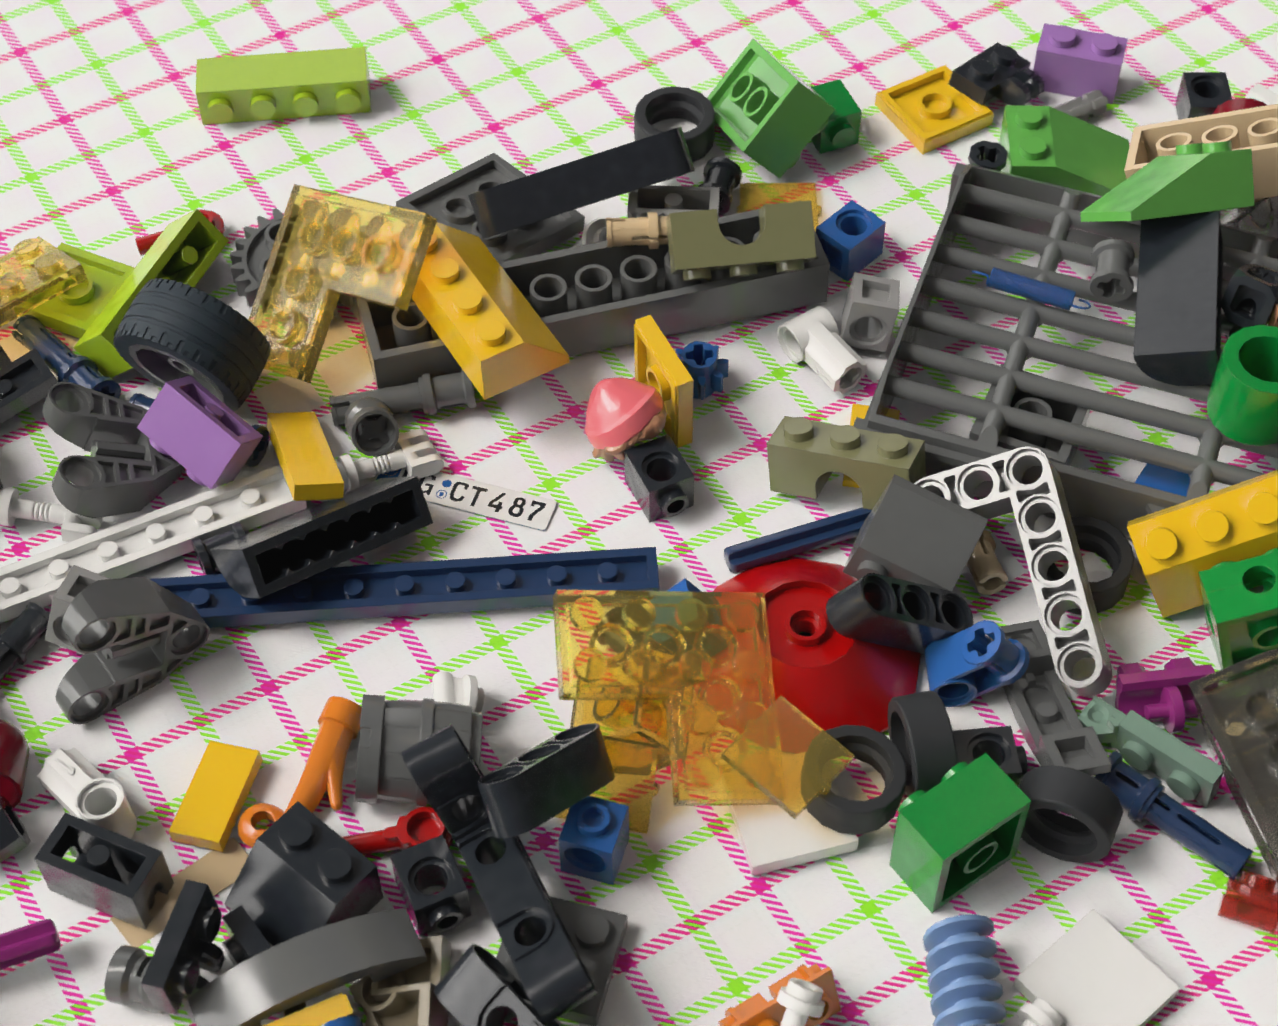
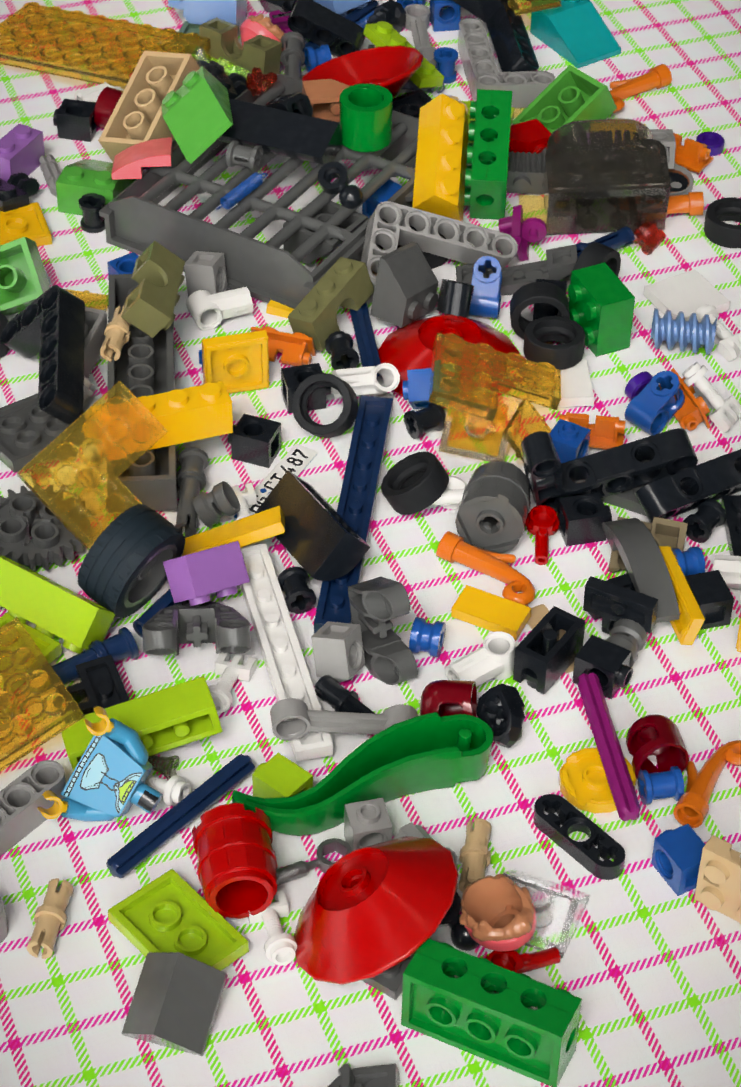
camera: 80 degrees left, 10 degrees down
black slope [224,801,384,947] -> none
black beam [477,723,615,839] -> none
coral hair [584,378,667,462] -> none
clear yellow piece [721,696,855,819] -> none
sand green hinge [1078,696,1224,808] -> none
none -> coral slope [112,137,173,180]
none -> black brick [228,414,281,468]
none -> orange hinge [251,327,316,366]
none -> black tyre [292,373,358,438]
none -> black plate [318,161,363,209]
none -> black bush [325,331,359,370]
none -> white piece [331,363,400,399]
none -> black tyre [381,452,449,515]
none -> blue wheel [409,617,446,658]
none -> orange hinge [559,412,626,450]
none -> black brick [572,635,633,699]
none -> blue piece [625,371,685,436]
none -> dark purple tile [625,372,653,400]

